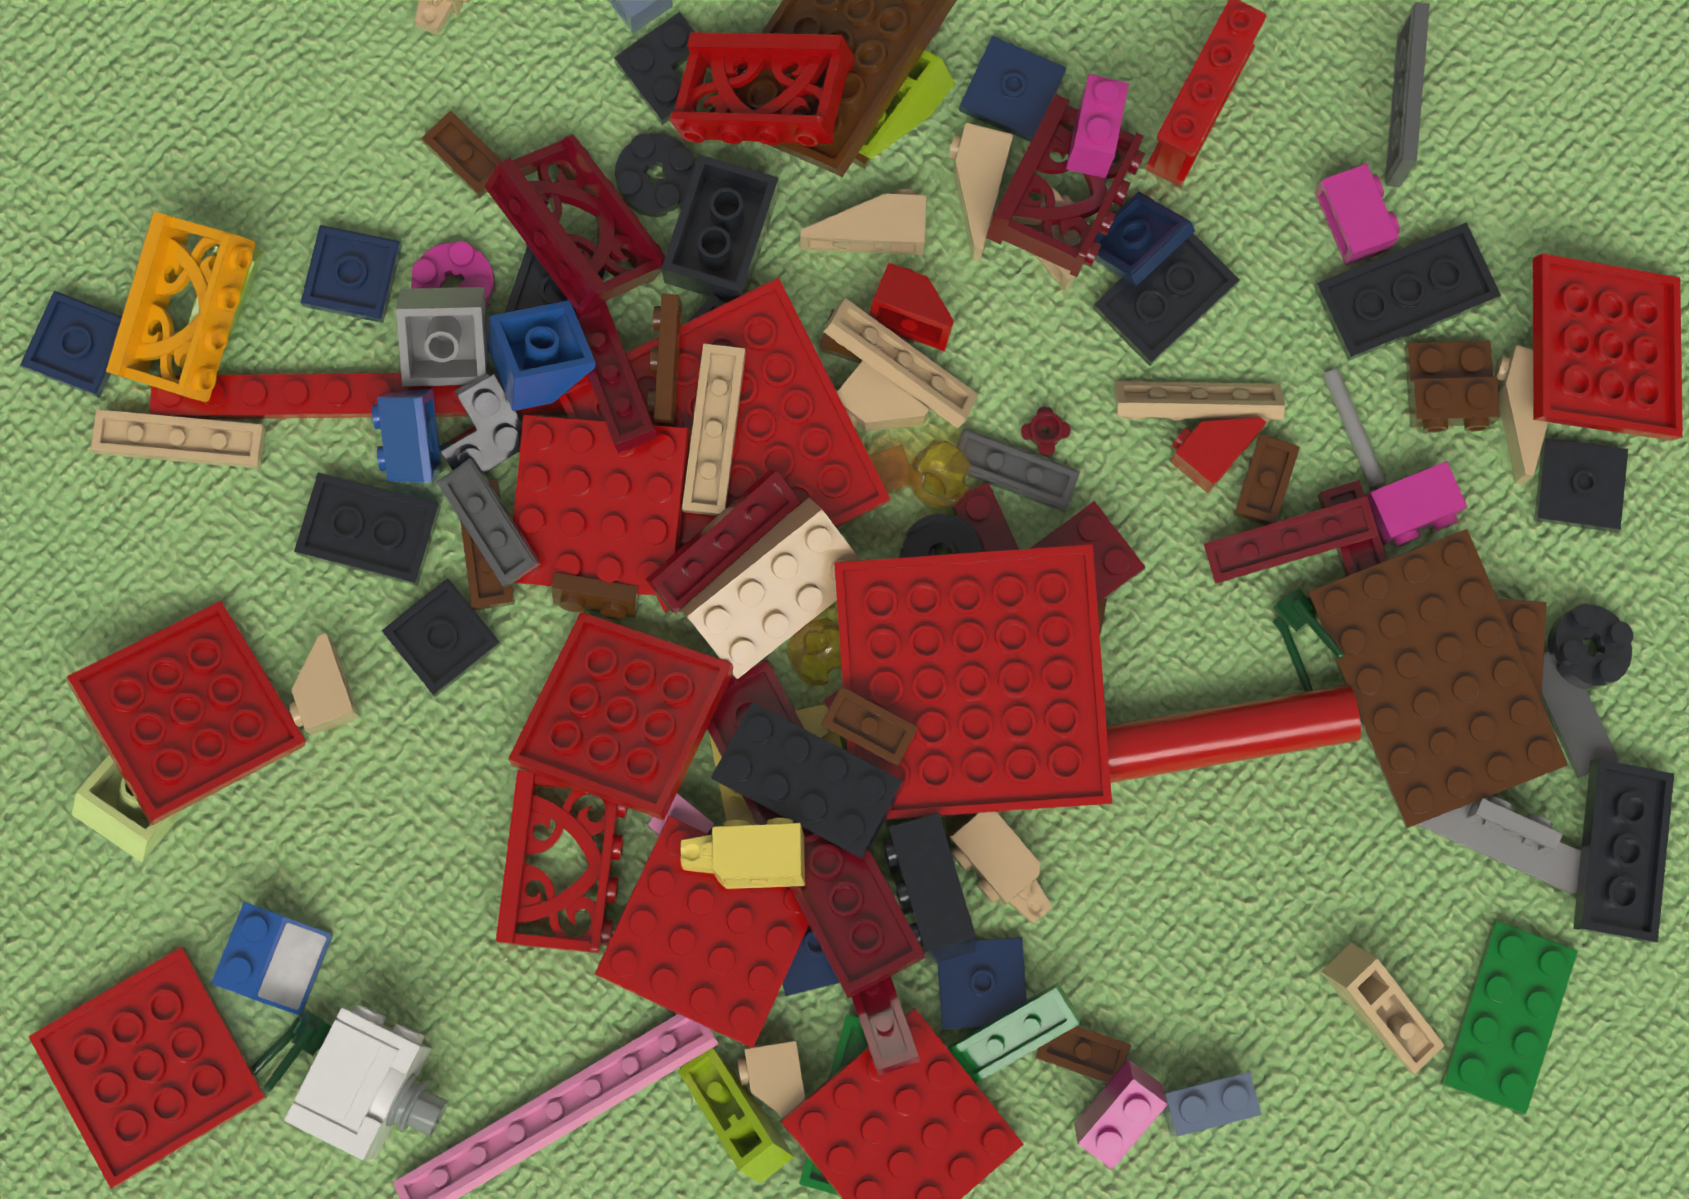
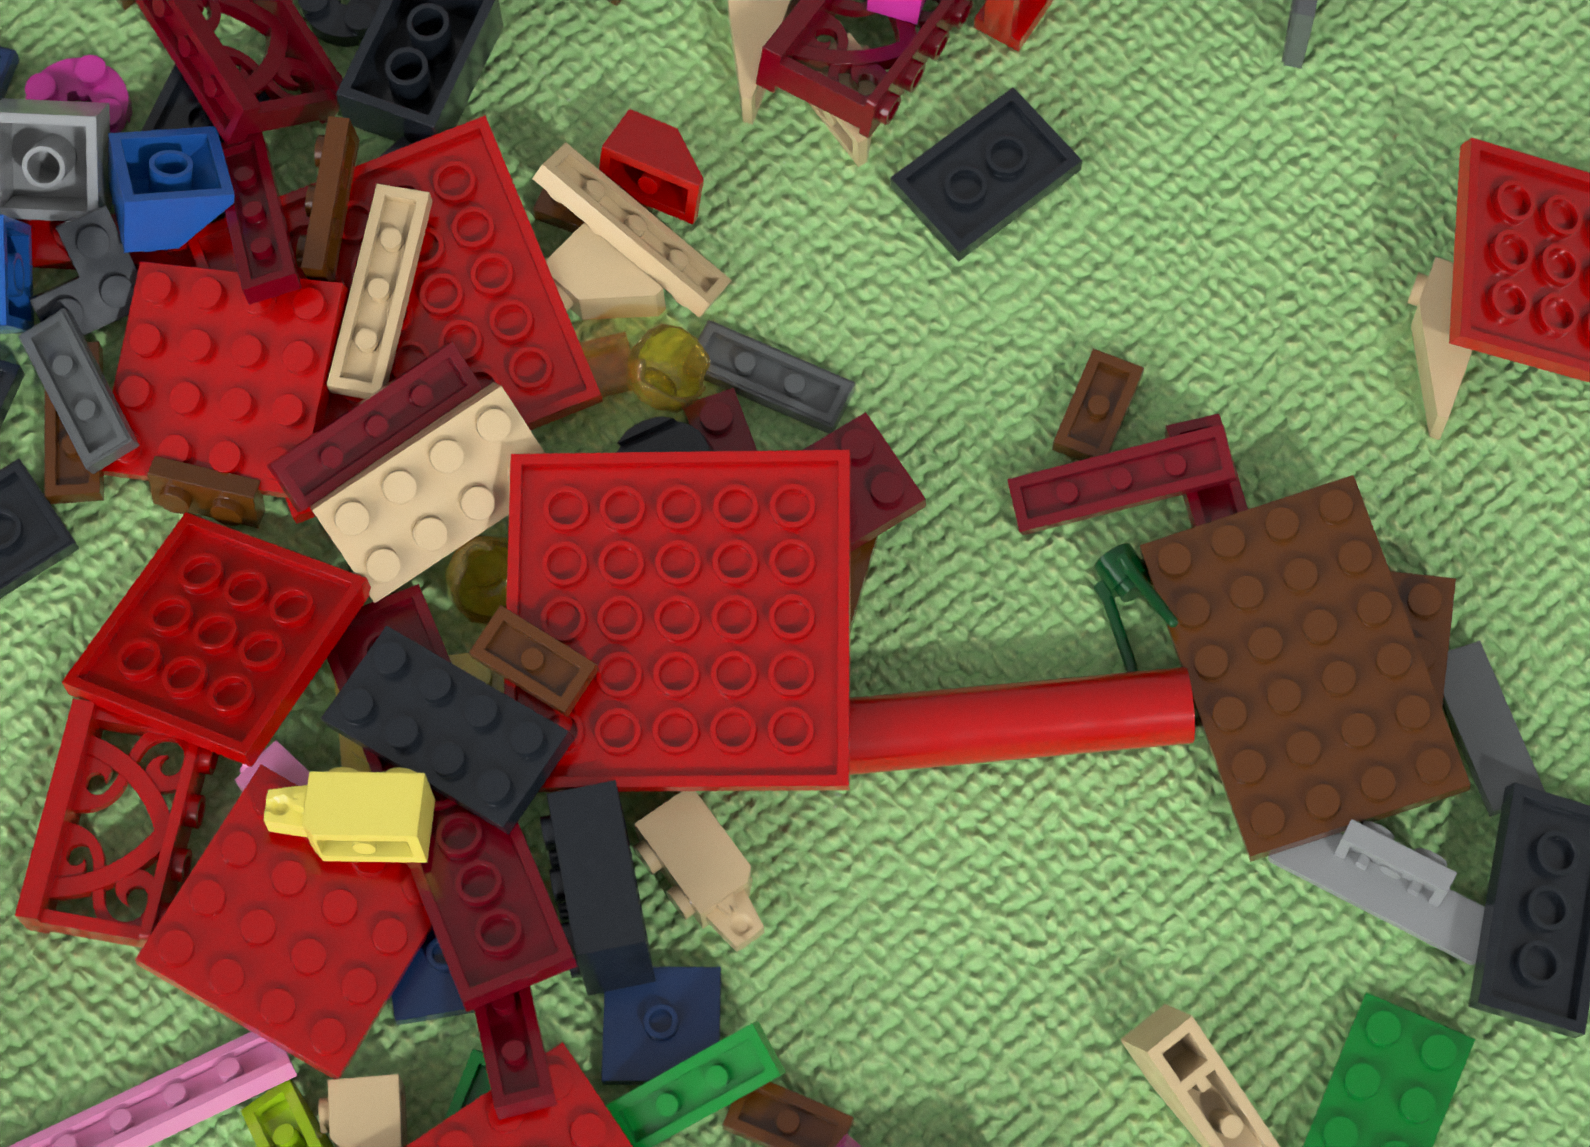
camera: 10 degrees right, 10 degrees down
tan slope [800,189,926,255] -> none
dark red plate [1021,406,1071,456] -> none
dark blue plate [1095,192,1195,286] -> none
tan plate [1114,381,1285,422] -> none
red slope [1170,417,1267,493] -> none
black plate [1314,222,1501,361] -> none
dark pink brick [1315,163,1400,266] -> none
light grey bar [1323,369,1386,489] -> none
dark pink brick [1367,461,1468,547] -> none
reddish brown plate [1405,341,1500,433] -> none
black plate [1534,438,1628,533] -> none
black plate [1548,603,1634,690] -> none

